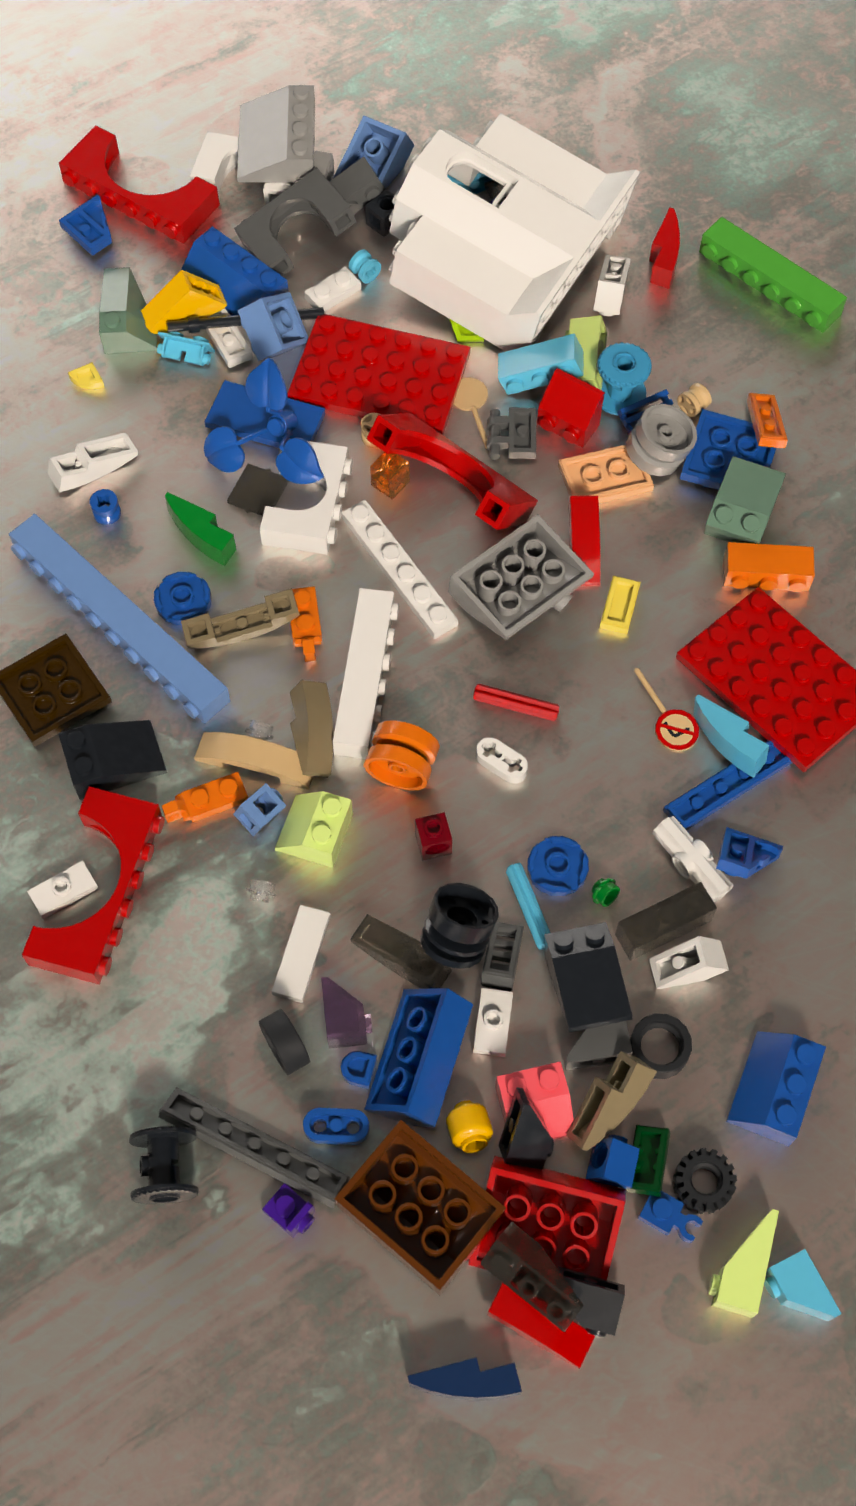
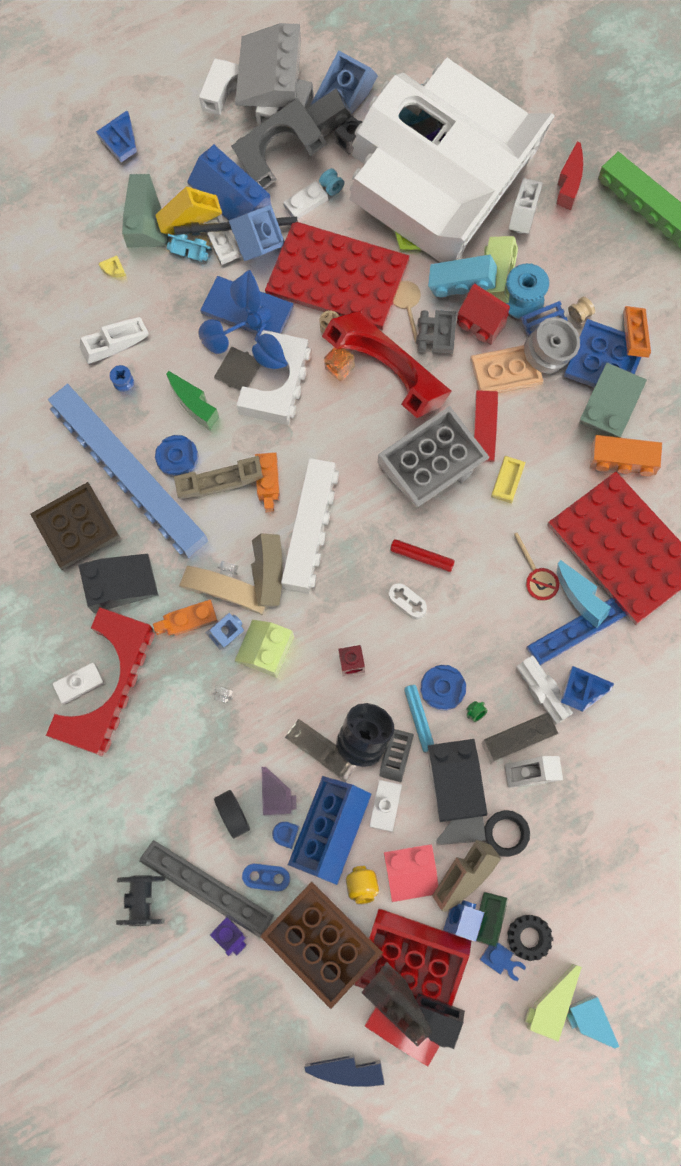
camera: 10 degrees right, 10 degrees up
red arch [59,125,220,244] -> none
white tile [272,905,331,1003] -> none
white plate [341,499,458,639] -> none
orange wheel [363,720,440,791] -> none
black slope [498,1088,554,1169] -> none
blue slope [726,1031,826,1147] -> none

